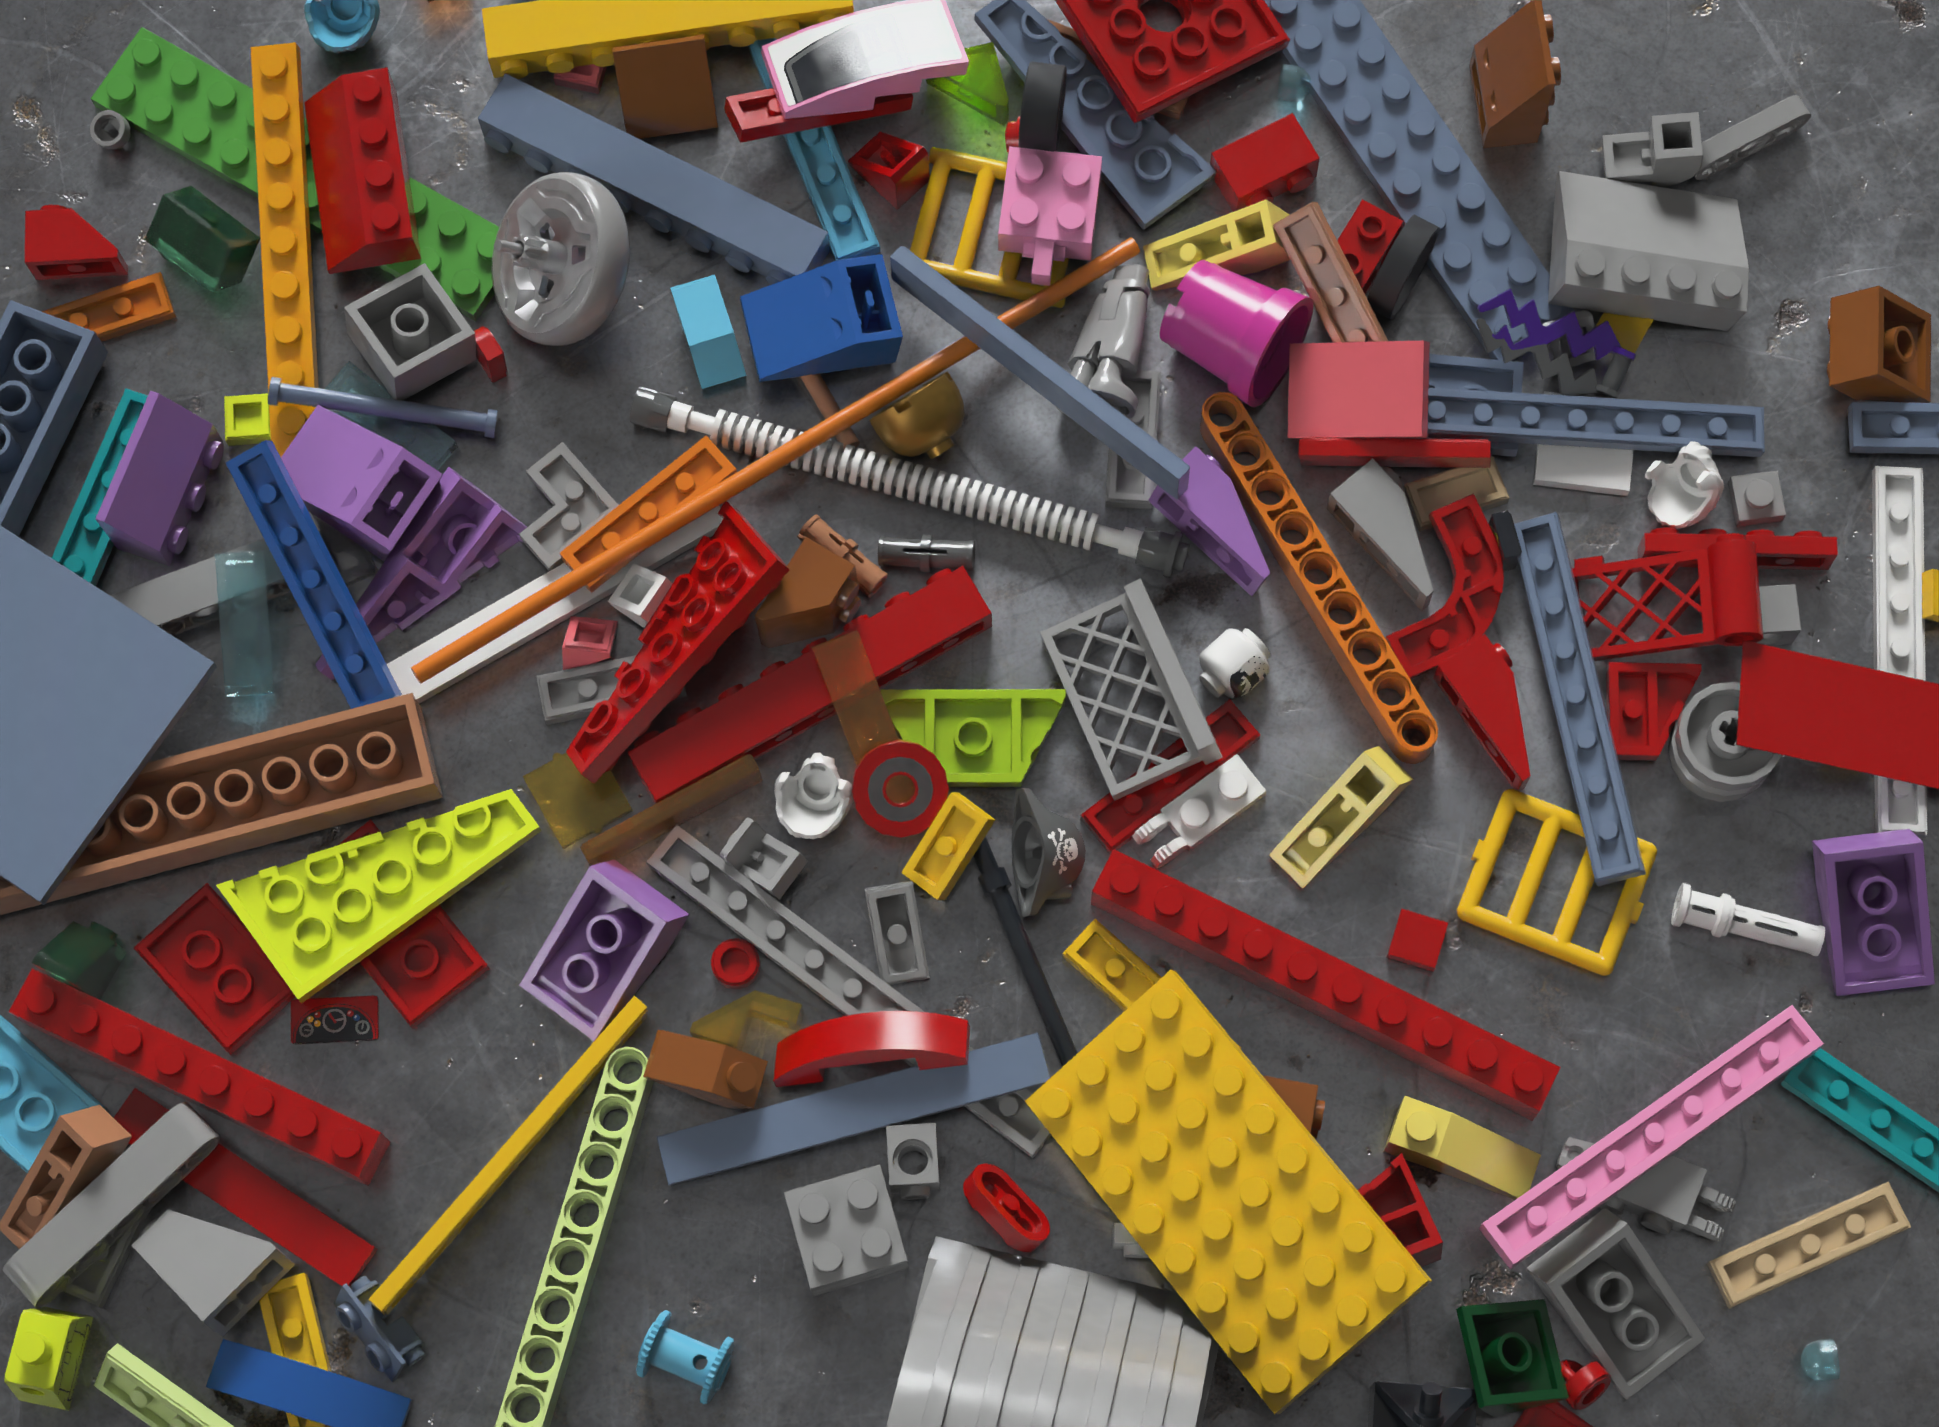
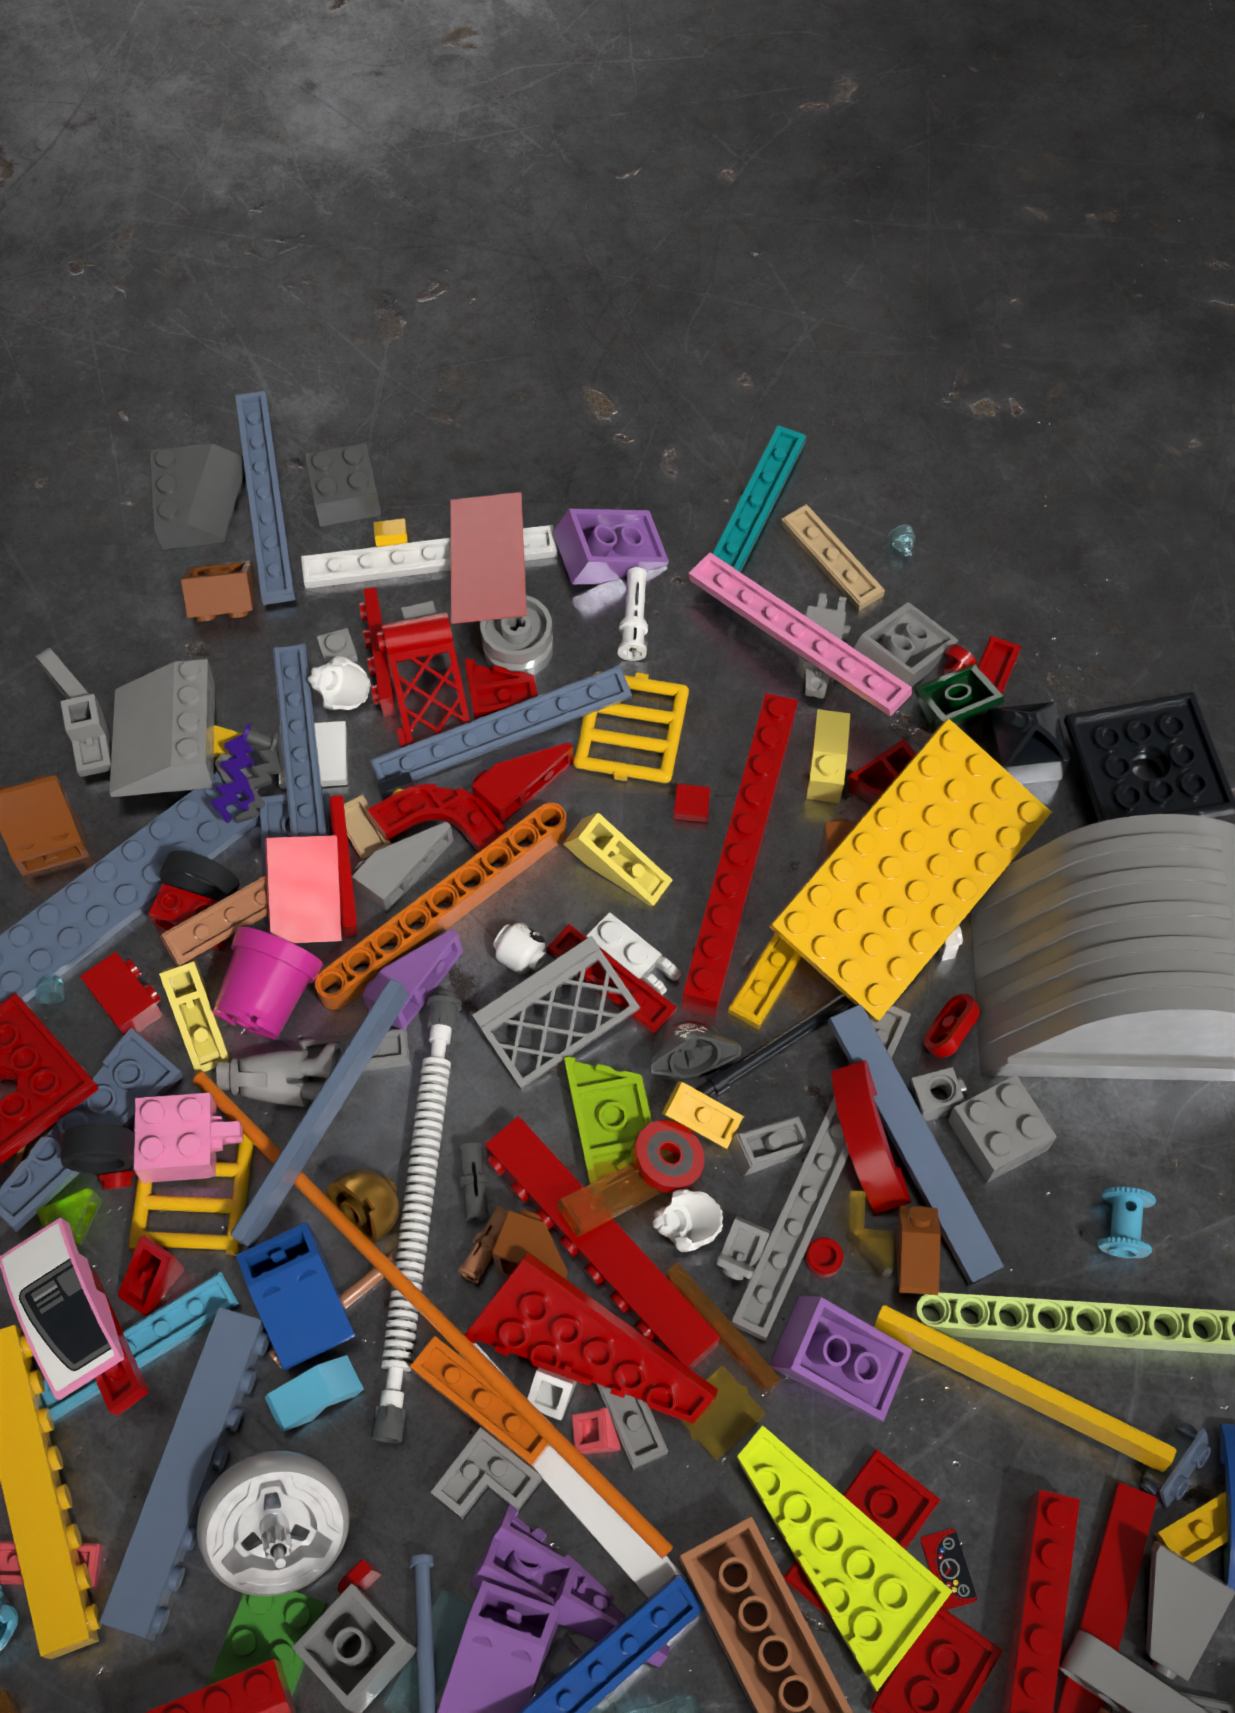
camera: 105 degrees left, 10 degrees down
dark orange tile [612,34,718,139] -> none

